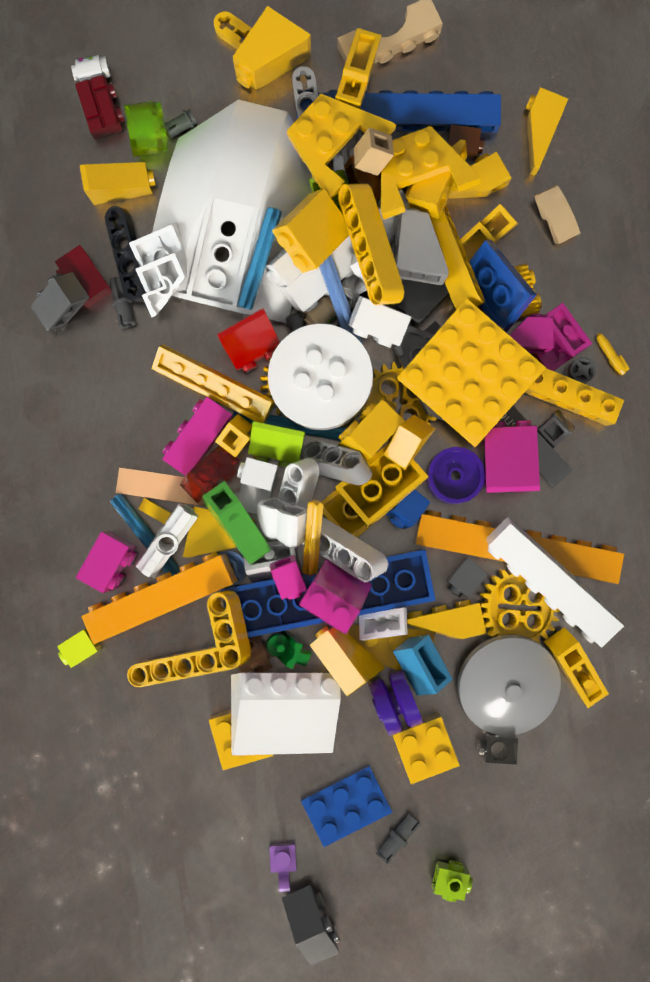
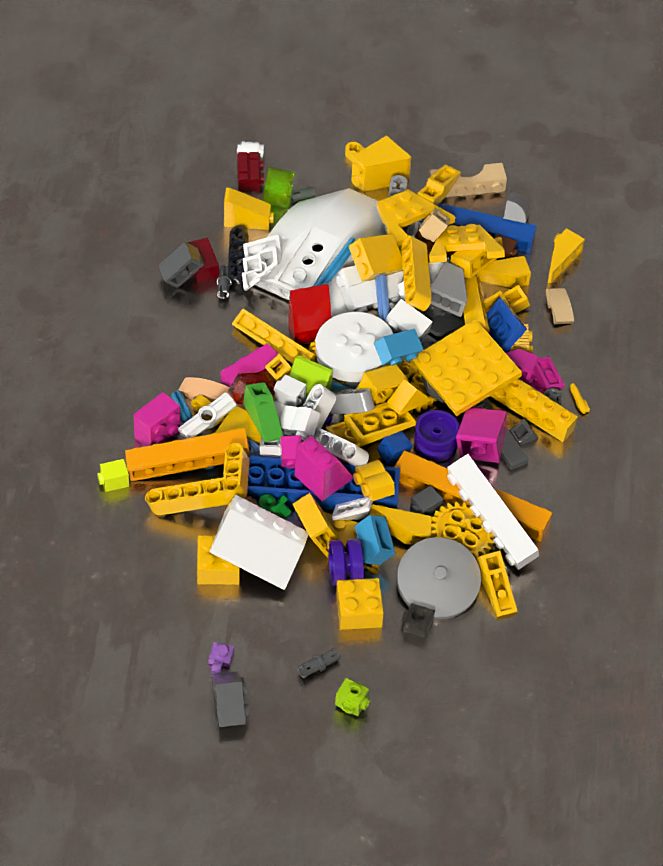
camera: 15 degrees right, 35 degrees down
blue plate [301,765,393,847] -> none
yellow axle [302,500,323,576] -> none
none -> yellow brick [353,460,395,501]
none -> dark azure brick [374,328,423,366]
none -> light grey brick [504,192,530,223]

